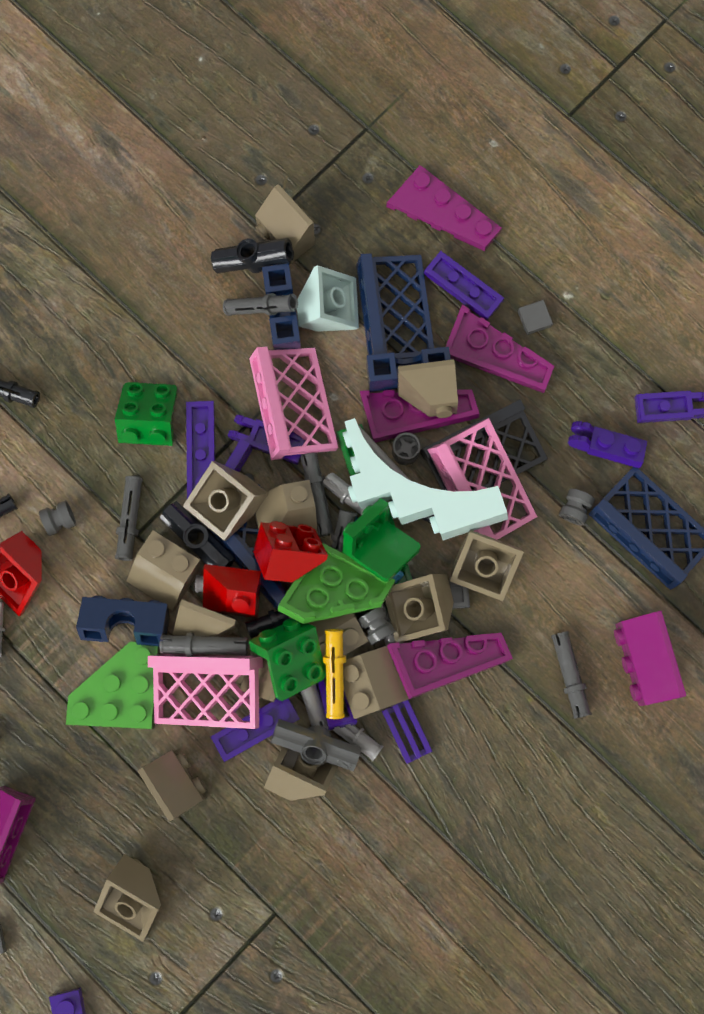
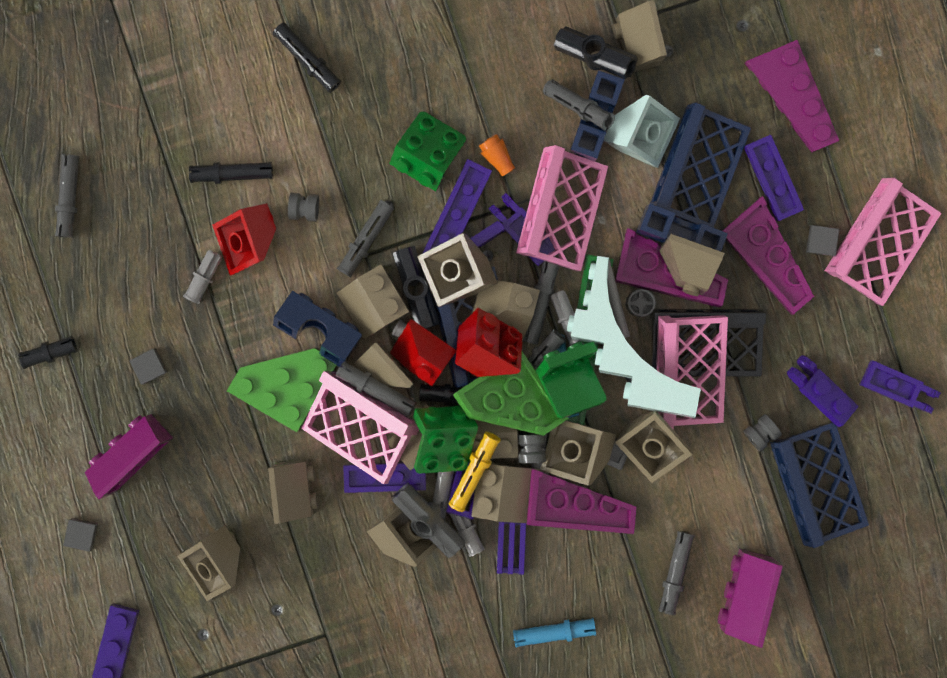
camera: 30 degrees right, 10 degrees up
none -> orange cone [479,134,515,176]
none -> dark azure pin [513,618,597,648]
none -> bright pink fence [824,178,941,306]

